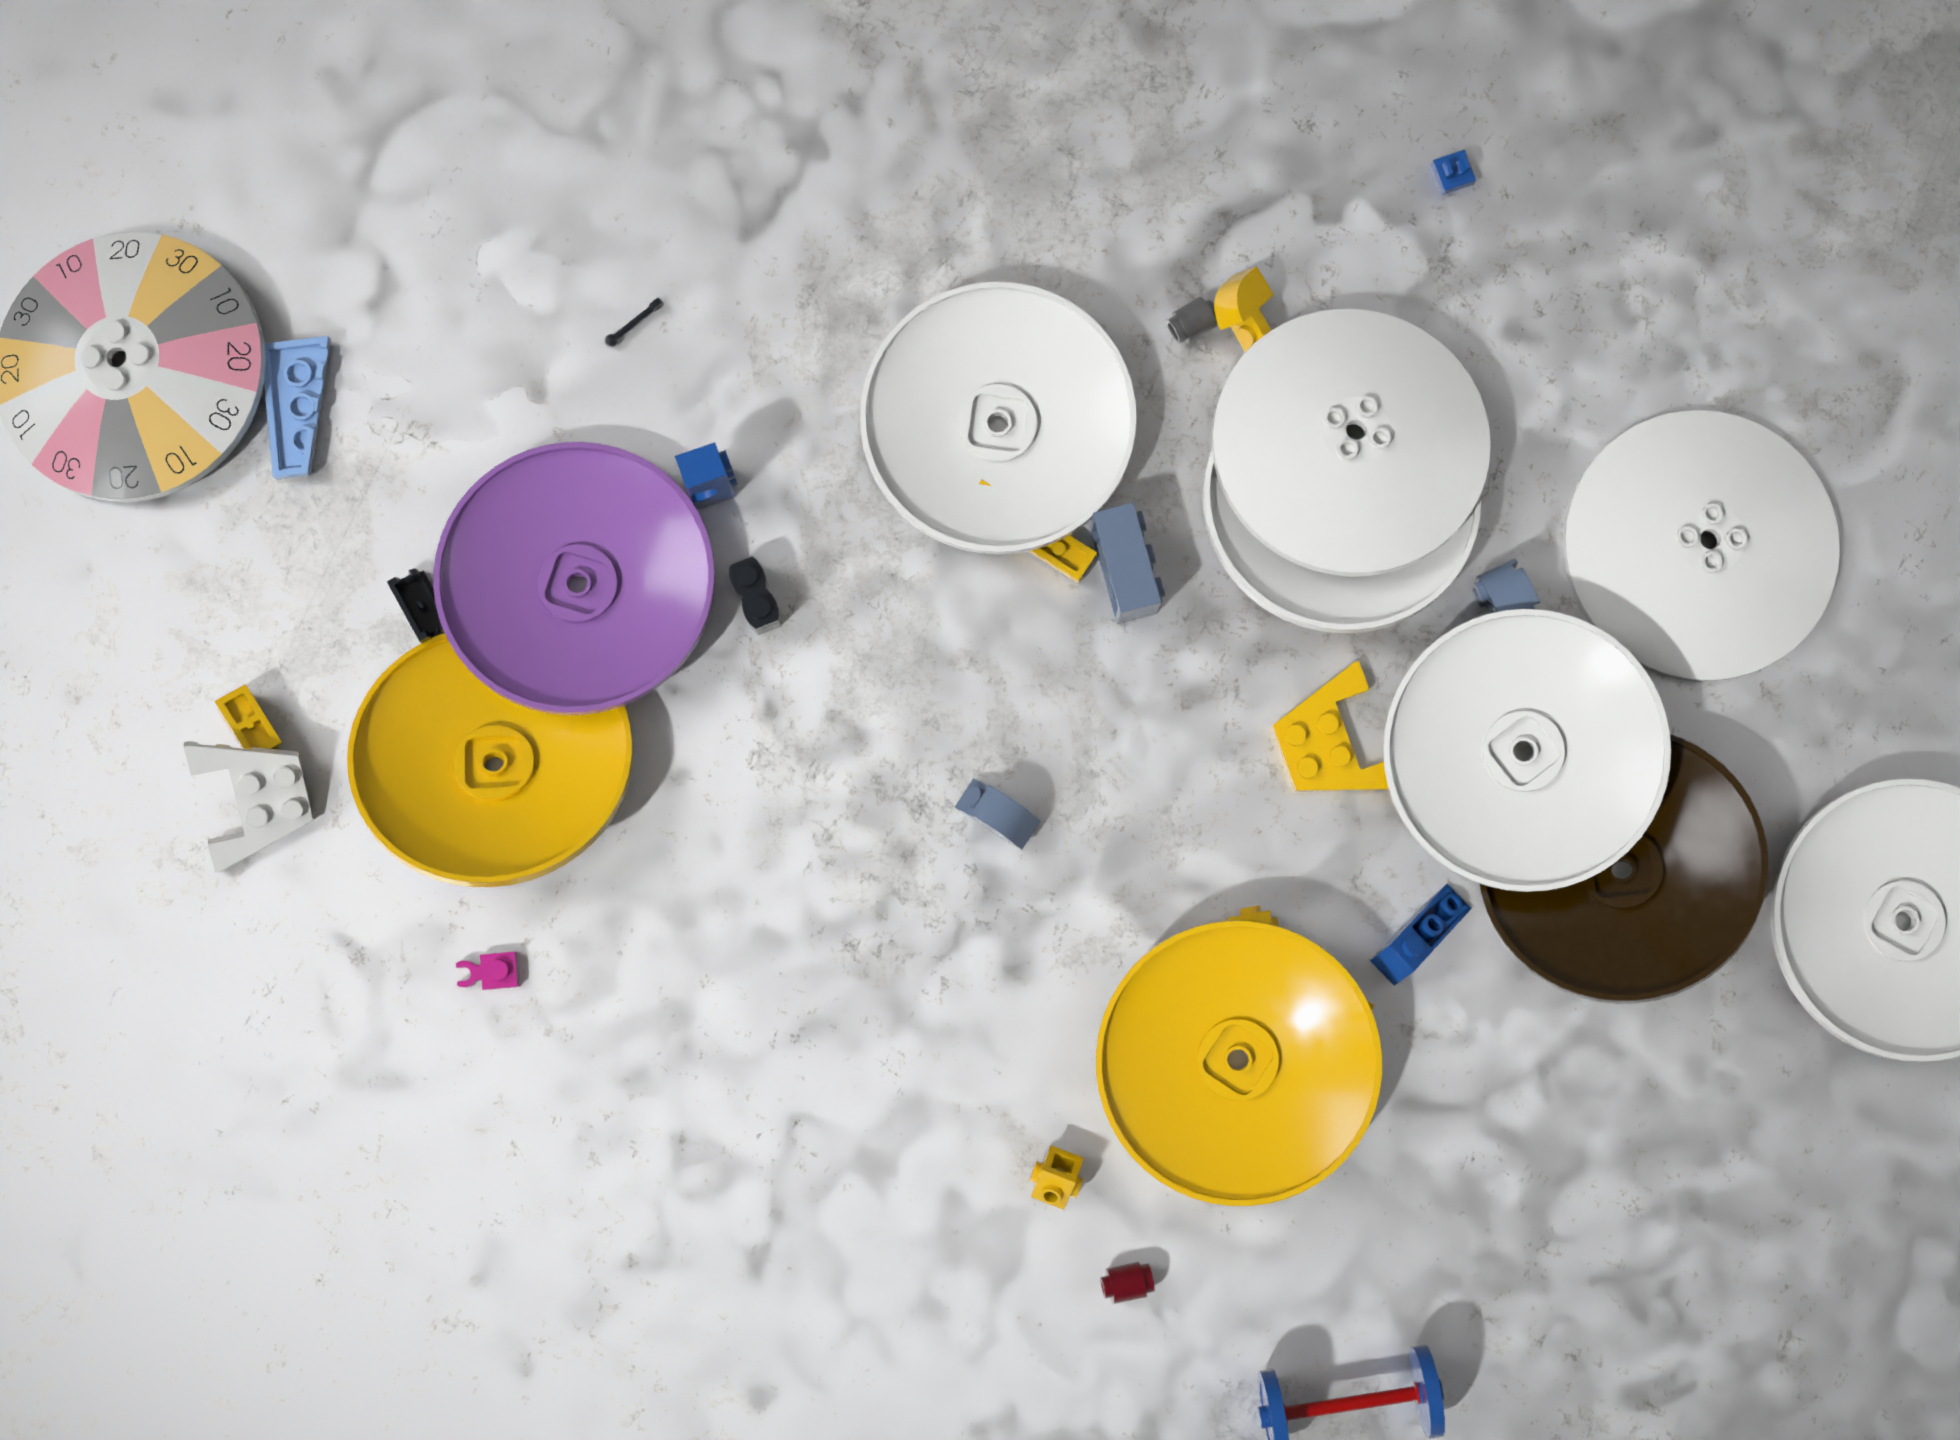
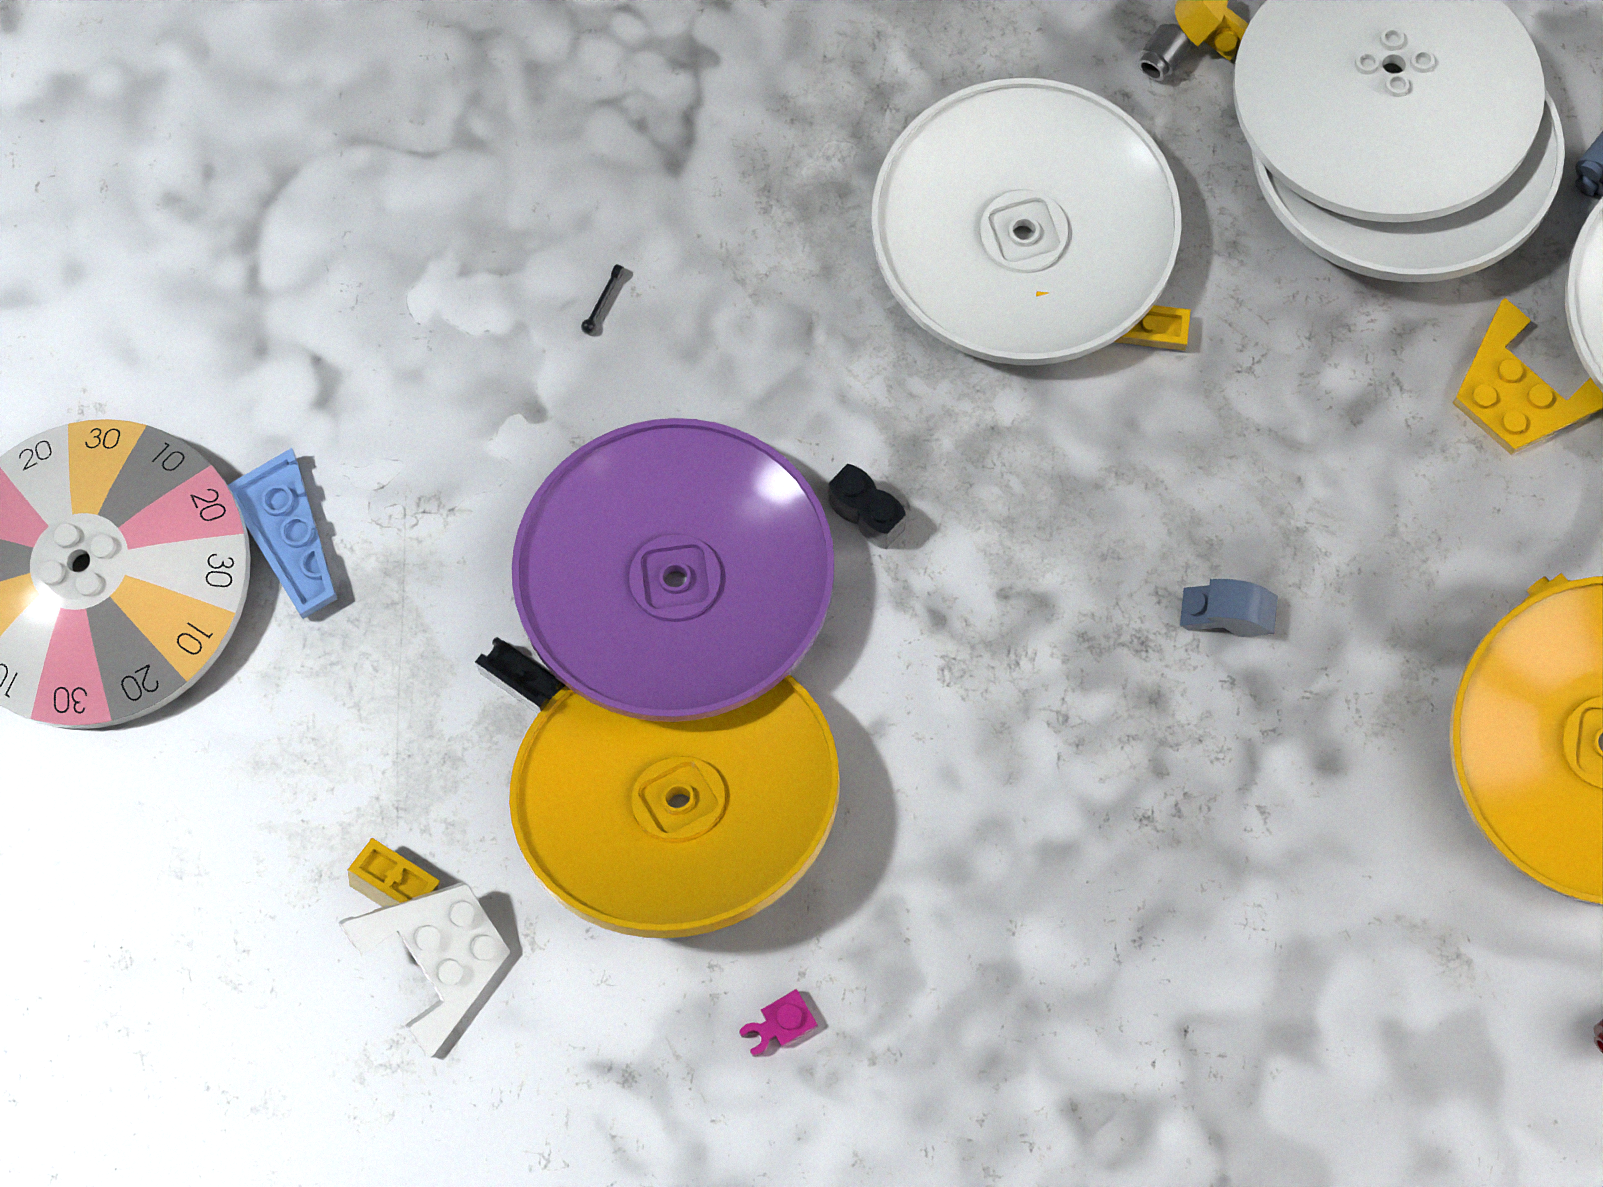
camera: 20 degrees left, 10 degrees down
blue arch [675,442,738,510] -> none
yellow brick [1029,1145,1084,1210] -> none
sand blue brick [1090,502,1165,624] -> none

